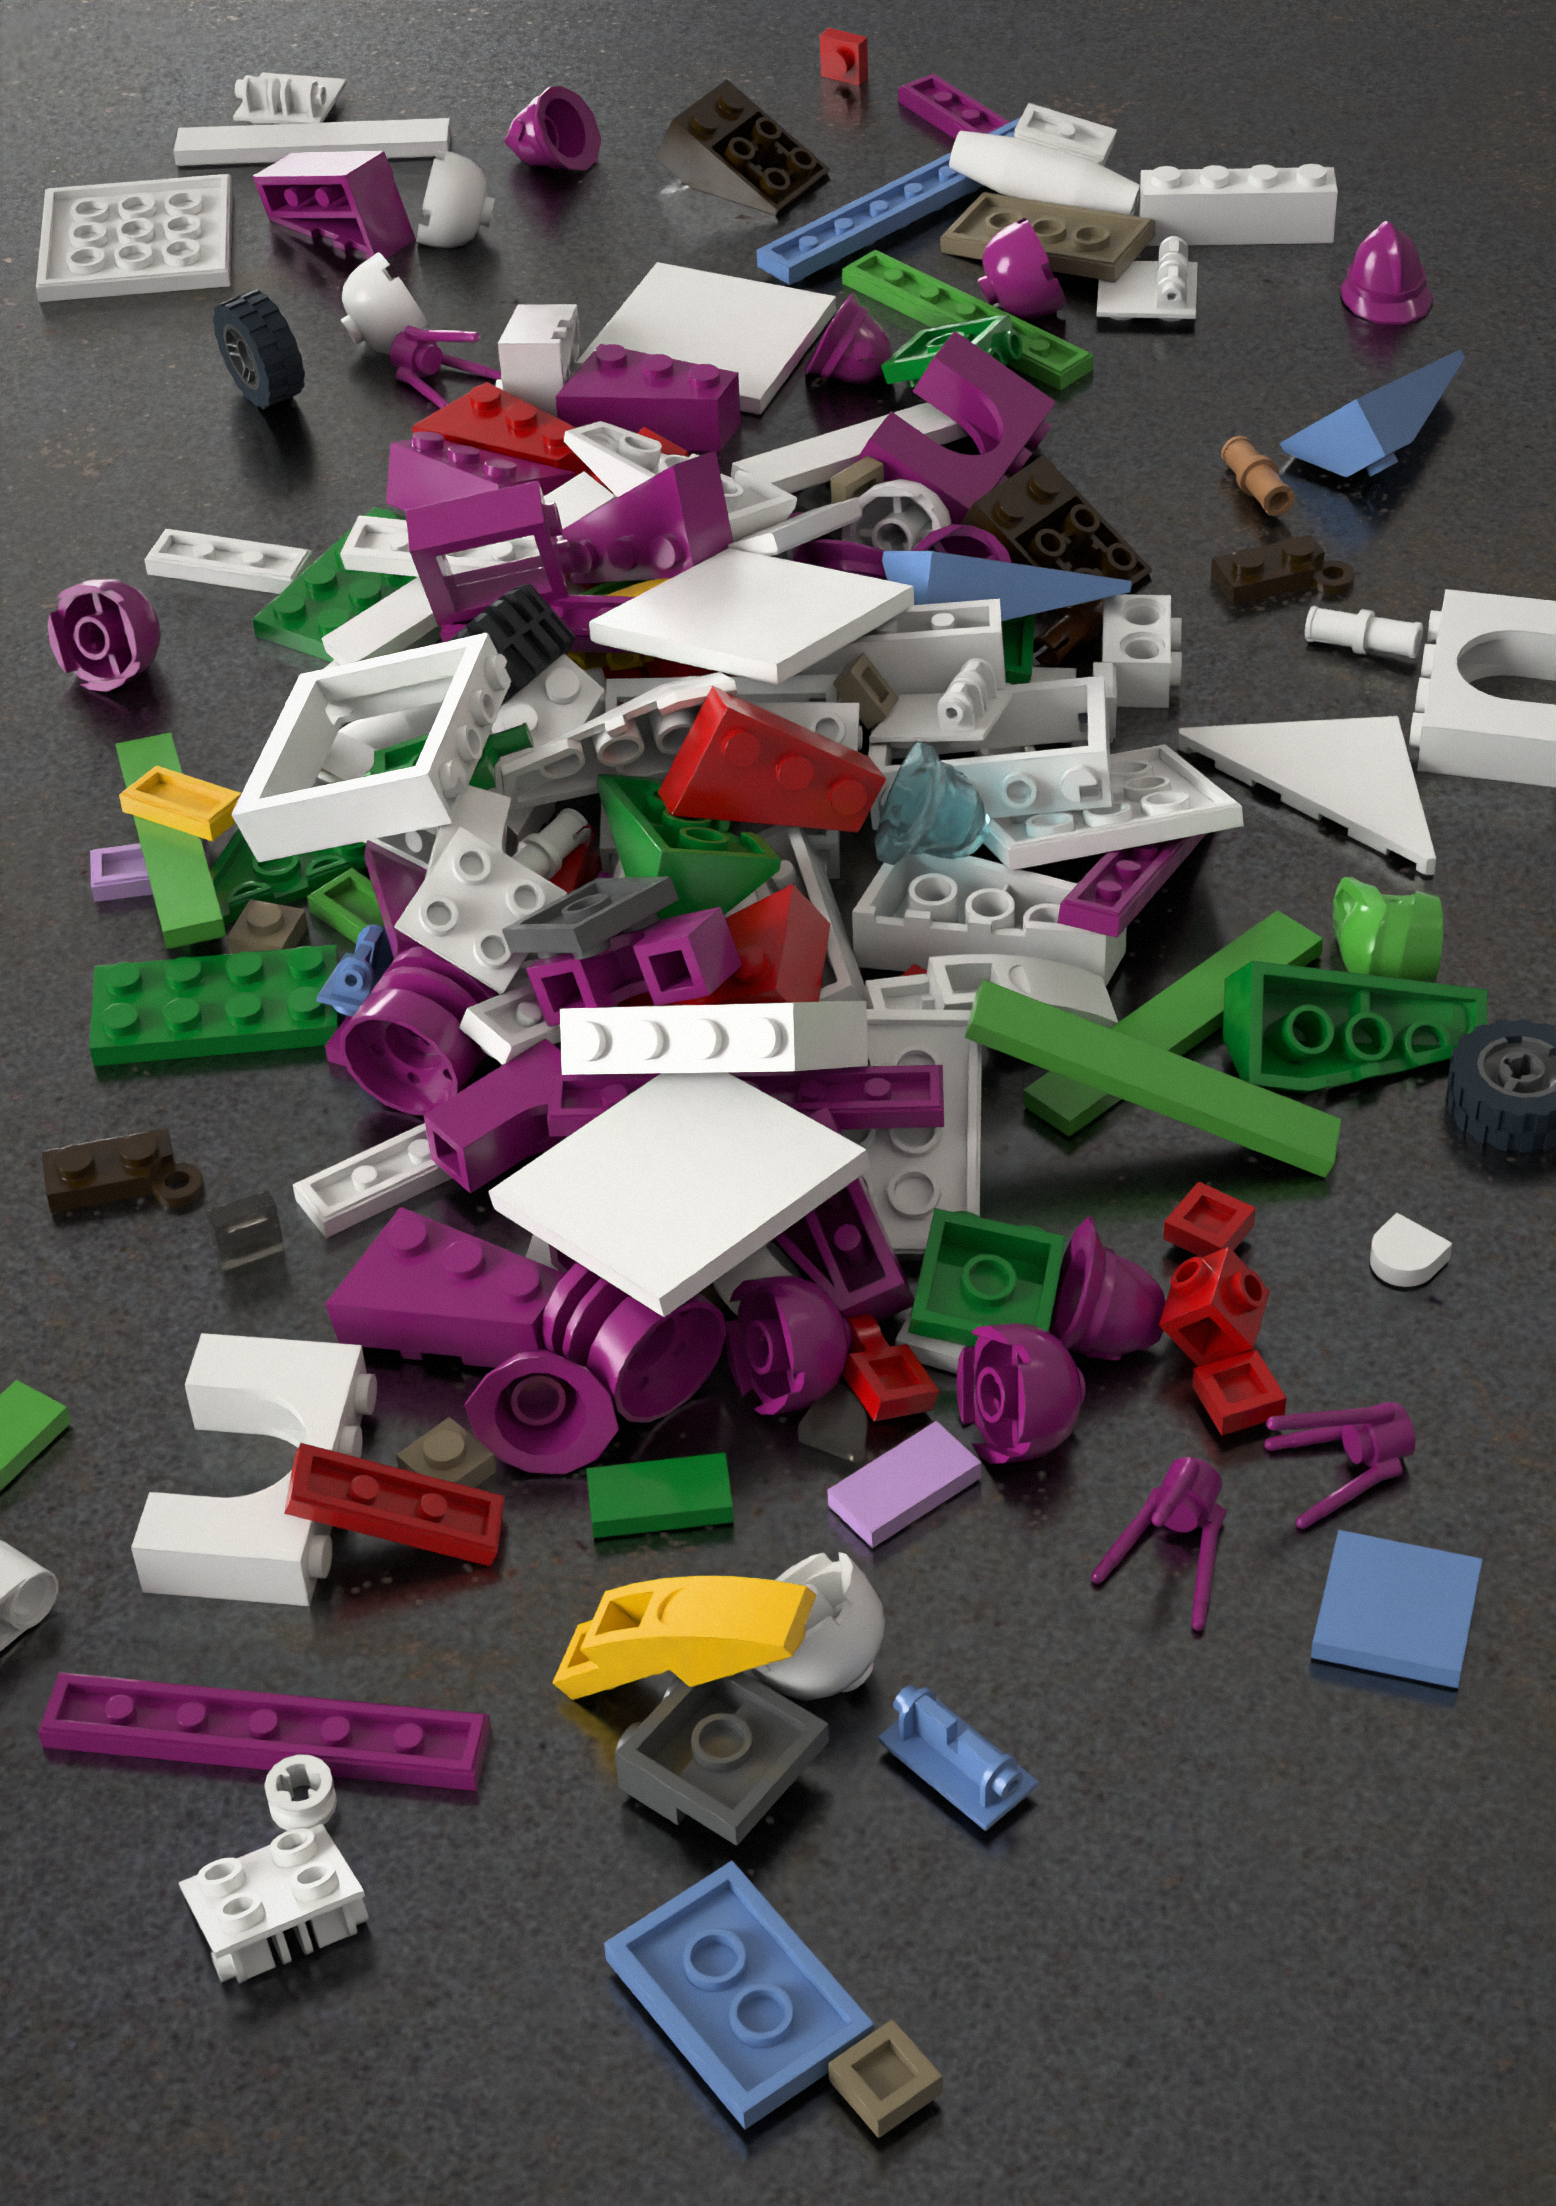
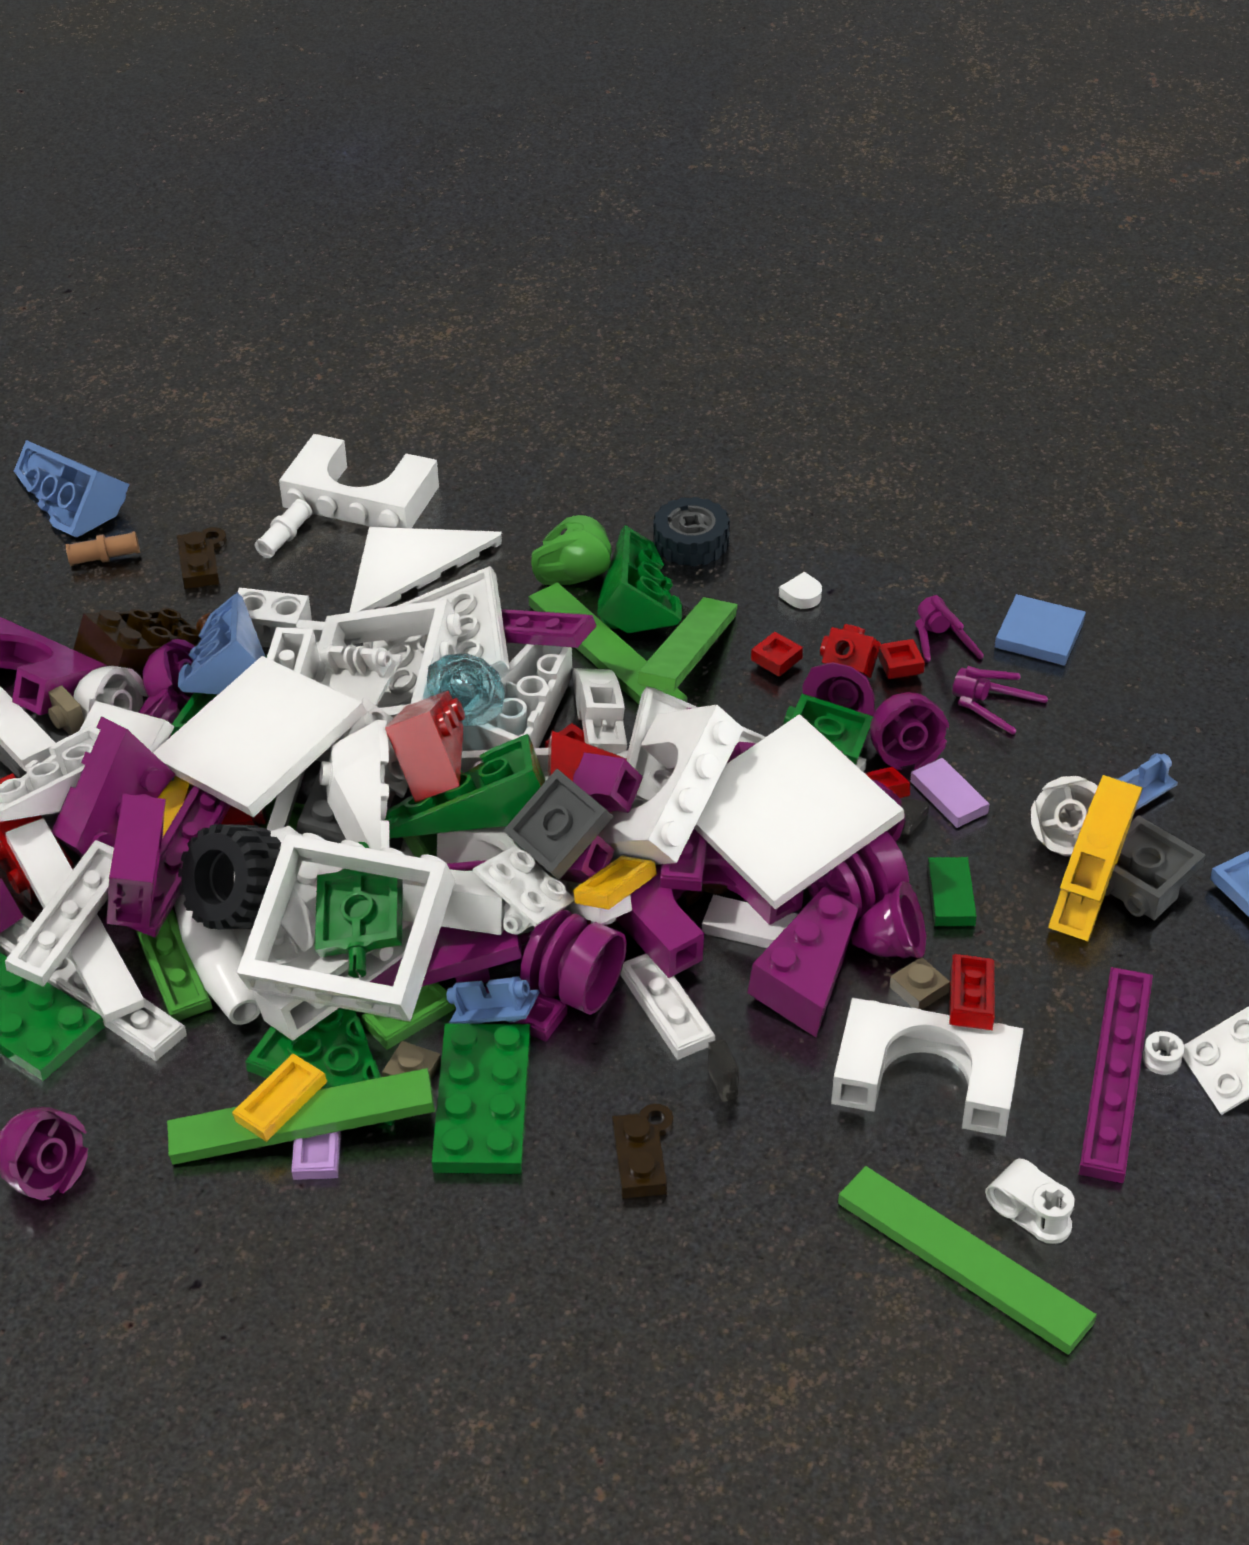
camera: 85 degrees left, 0 degrees up
none -> yellow tile [573,856,657,910]

